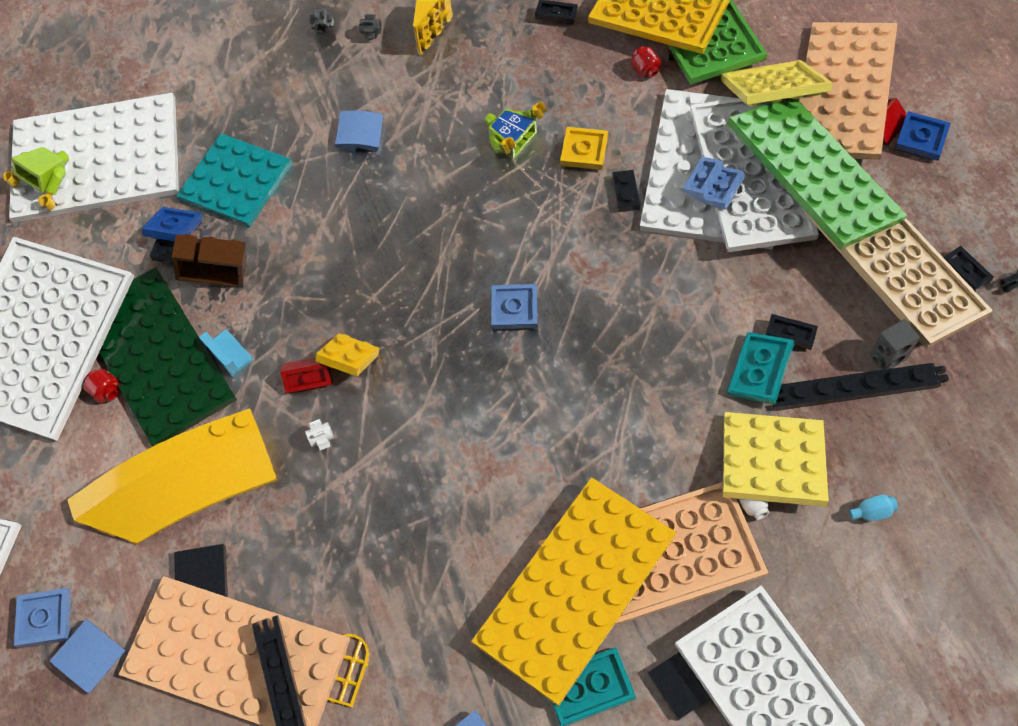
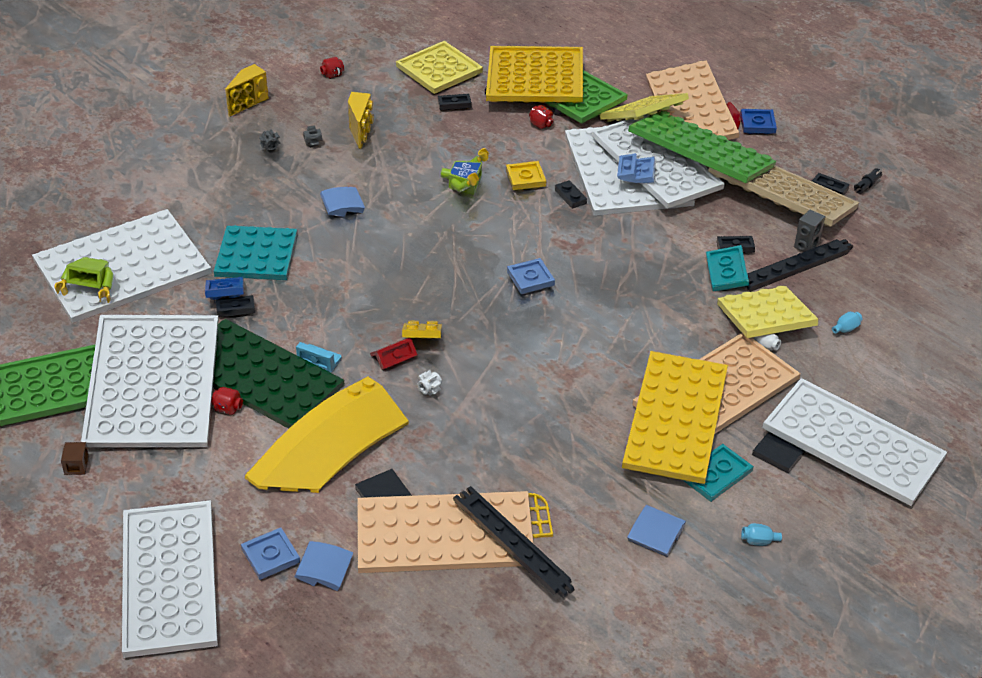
camera: 30 degrees left, 20 degrees down
reddish brown piece [172,234,247,288] -> none

